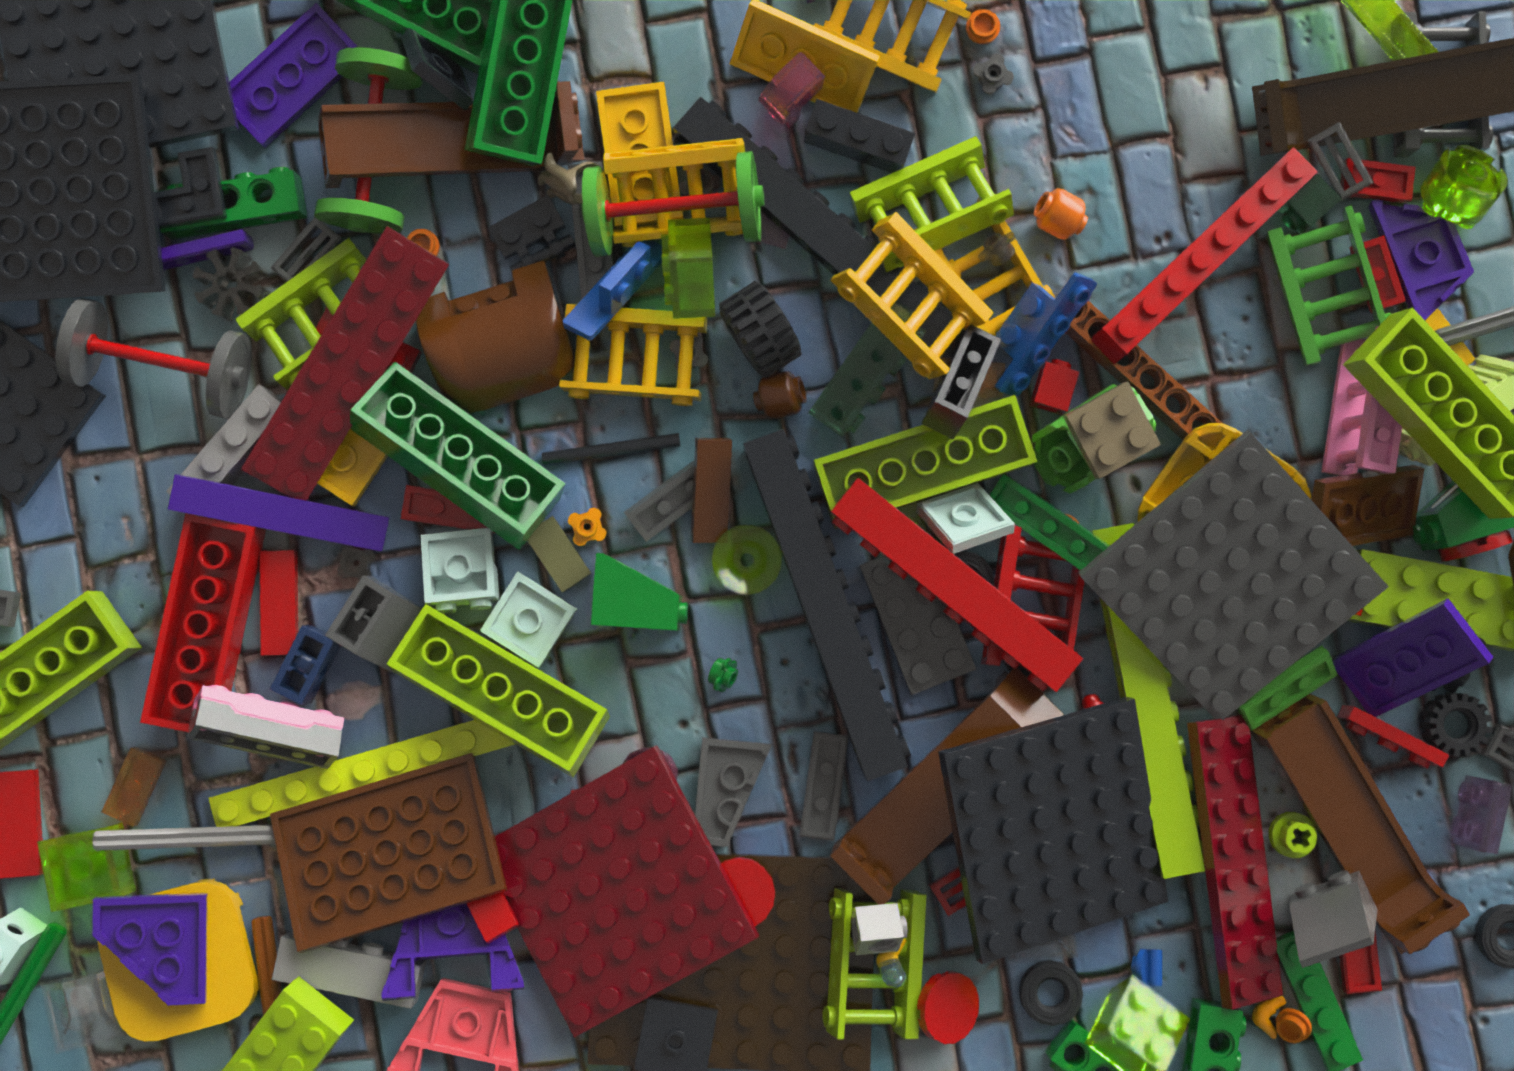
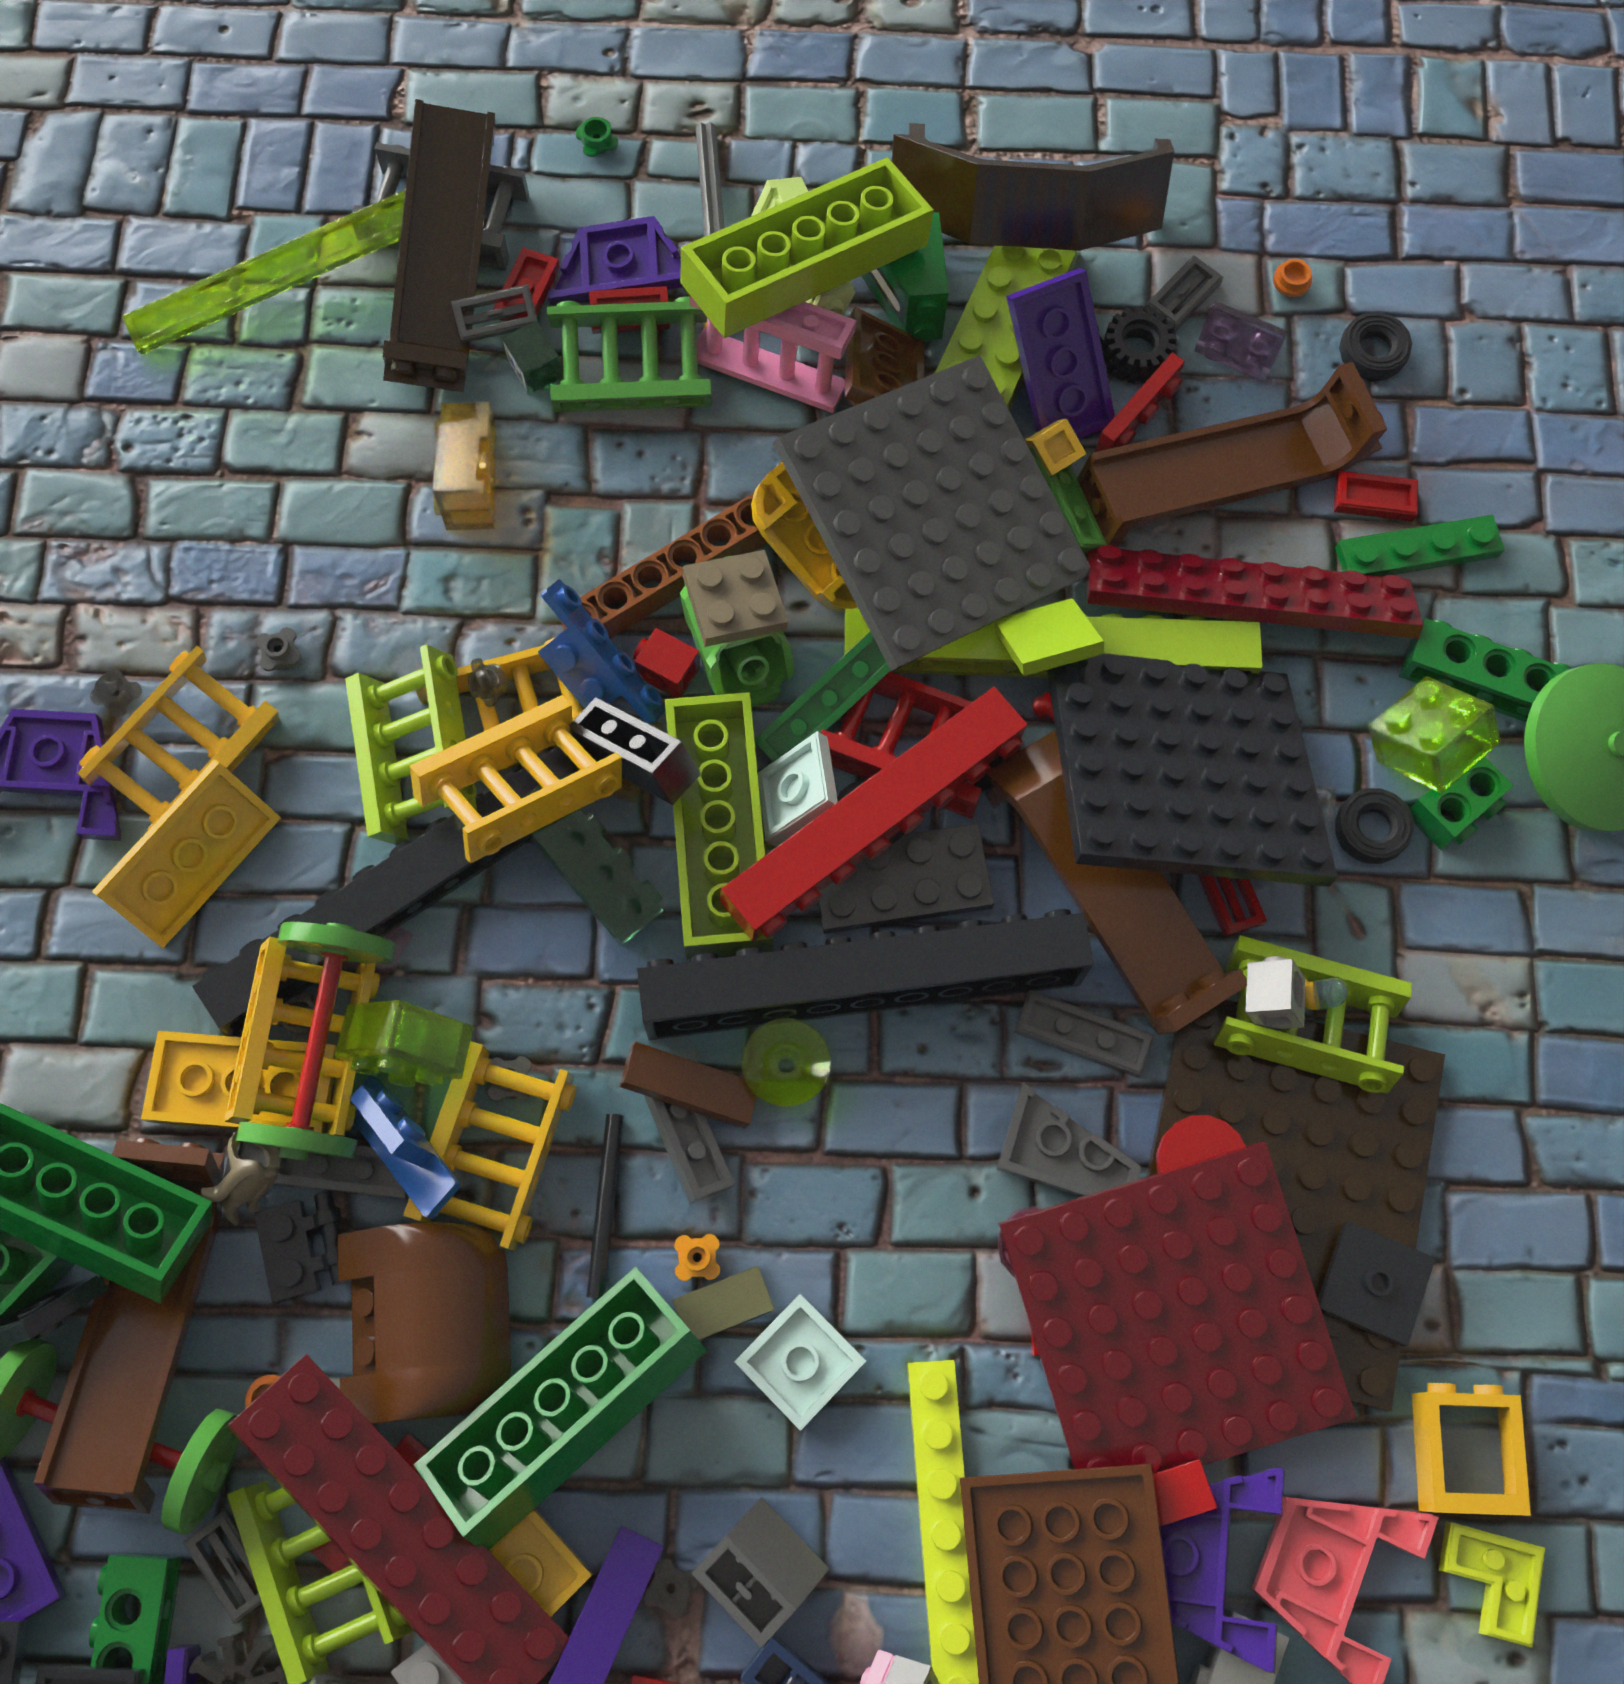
camera: 80 degrees left, 15 degrees down
lime brick [387,604,610,777] -> none
red tile [401,485,496,534] -> none
light aqua plate [421,528,499,614] -> none
green slope [591,553,688,631] -> none
green plate [708,658,738,693] -> none
black tyre [719,281,802,378] -> none
reddish brown head [753,371,807,420] -> none
clear pink brick [758,52,825,128] -> none
black brick [804,99,915,173] -> none
red tile [917,971,979,1044] -> none
orange plate [966,9,1000,44] -> none
orange head [1034,188,1088,240] -> none
red brick [1090,147,1318,365] -> none
blue plate [1131,949,1162,986] -> none
light orange animal [1251,996,1287,1039] -> none
lime piece [1268,812,1317,858] -> none
orange plate [1276,1008,1312,1043] -> none
dark grey slope [1289,870,1378,968] -> none
clear neon green brick [1420,145,1508,229] -> none
red tile [1438,530,1513,562] -> none
none -> clear yellow wedge [433,402,496,531]
none -> lime tile [994,598,1105,676]
none -> yellow panel [1025,418,1086,476]

